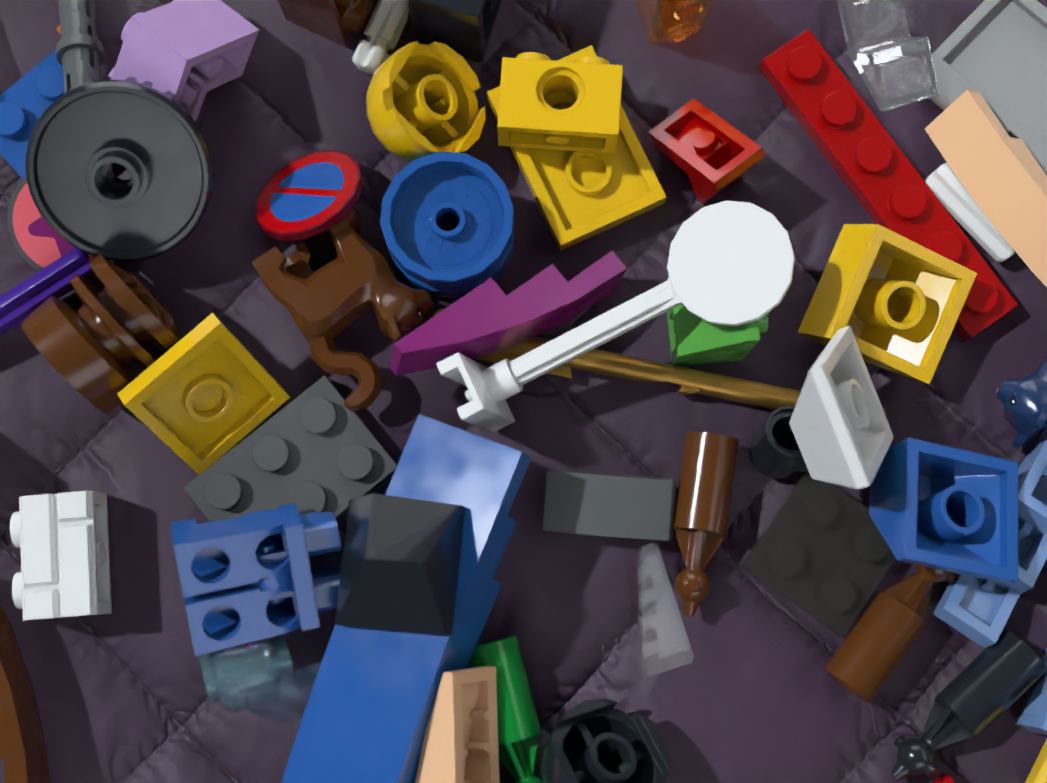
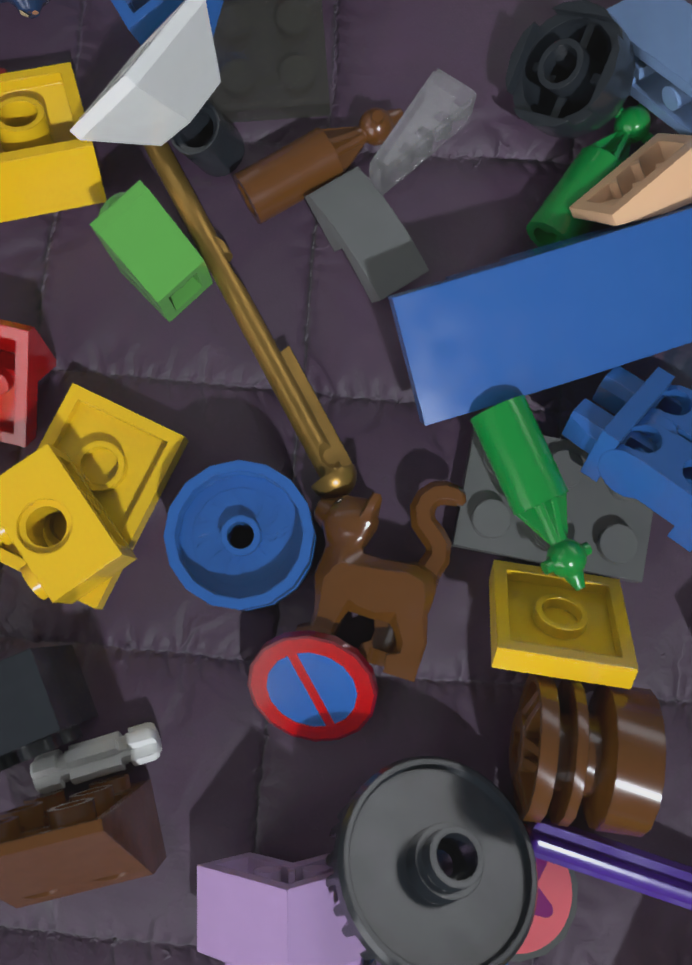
camera: 130 degrees left, 0 degrees up
black slope [335,493,465,635] -> none
yellow cylinder [366,41,486,162] -> none
magenta slope [388,251,627,376] -> none
white piece [436,201,795,432] -> none
none -> green wheel [470,395,592,591]

